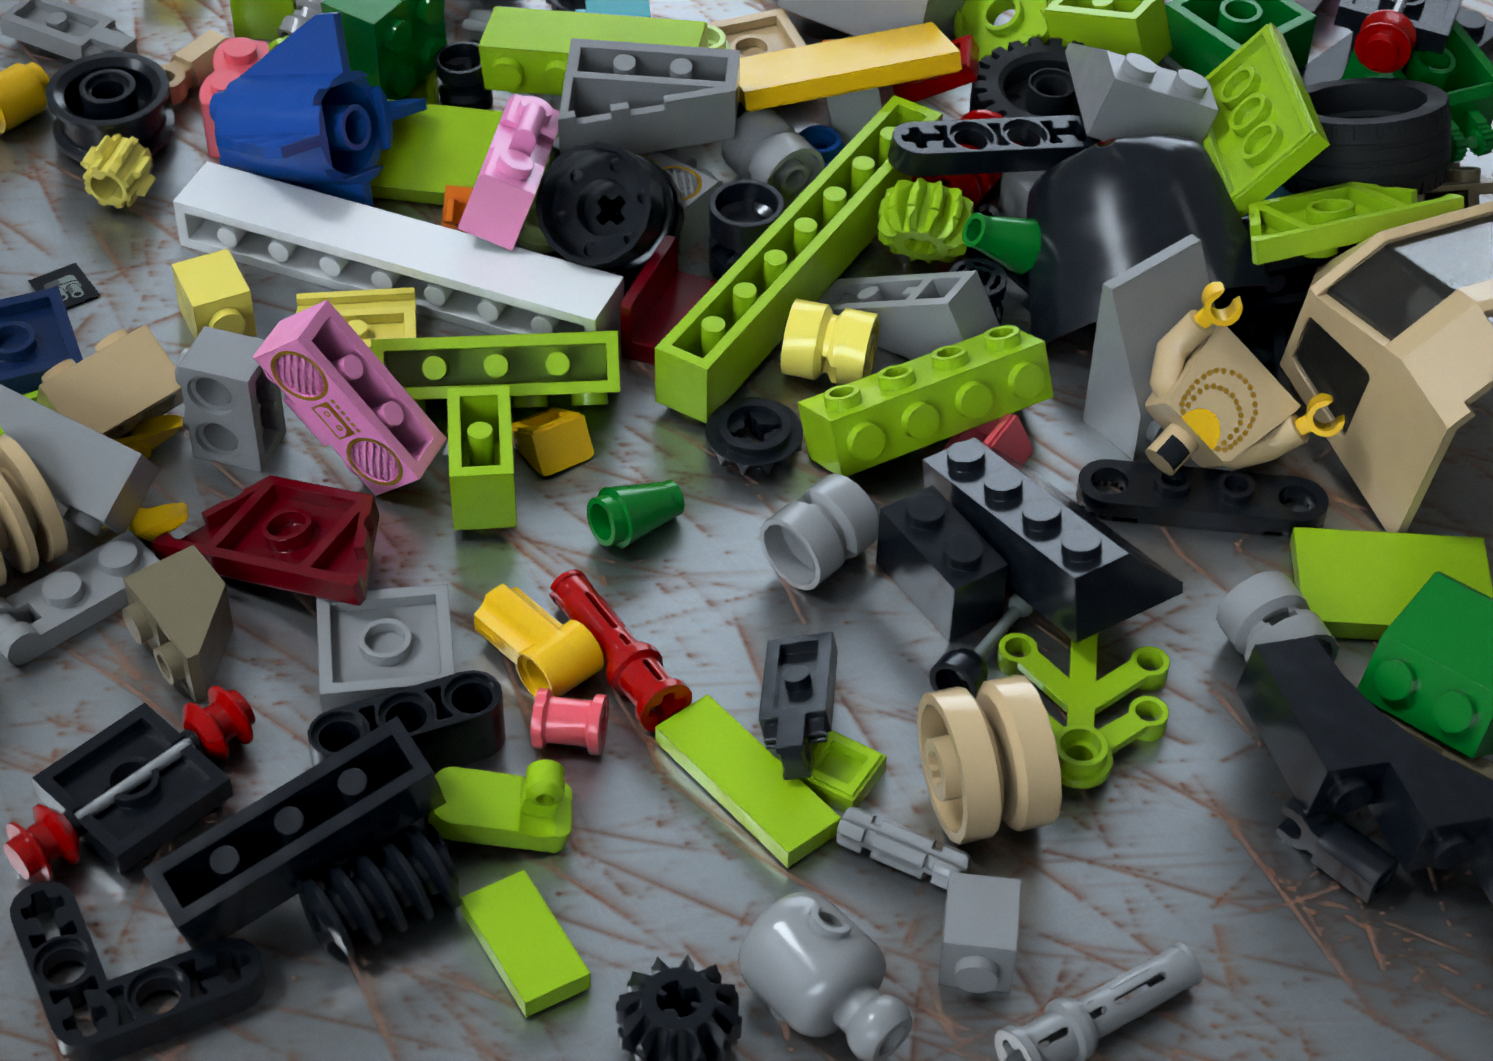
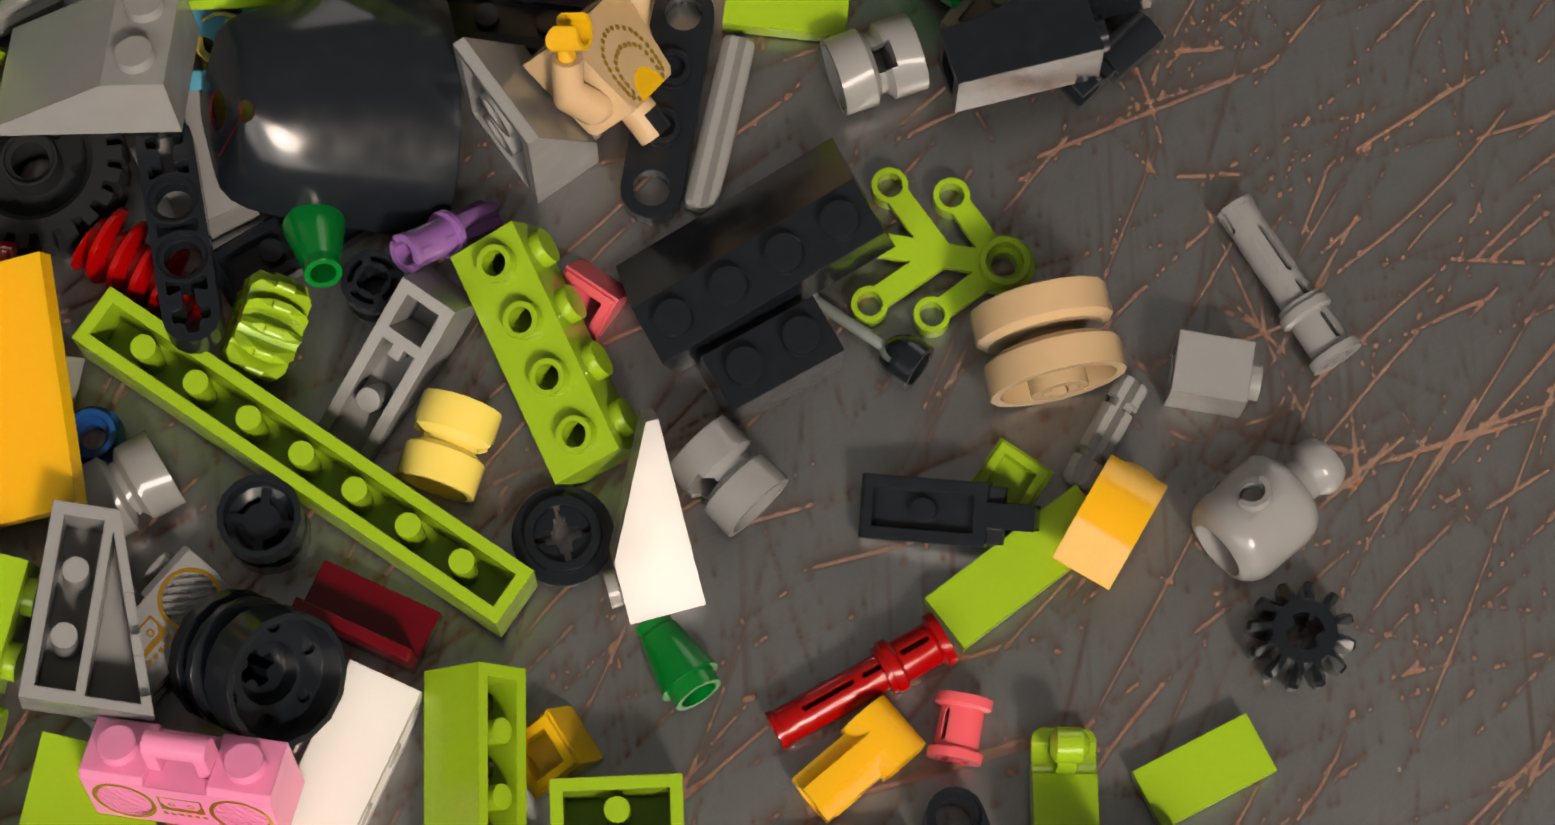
camera: 90 degrees left, 30 degrees up
none -> medium lavender axle [389,200,503,273]
none -> slope [602,407,706,625]
none -> light grey axle [685,35,755,214]
none -> yellow brick [1052,454,1168,590]

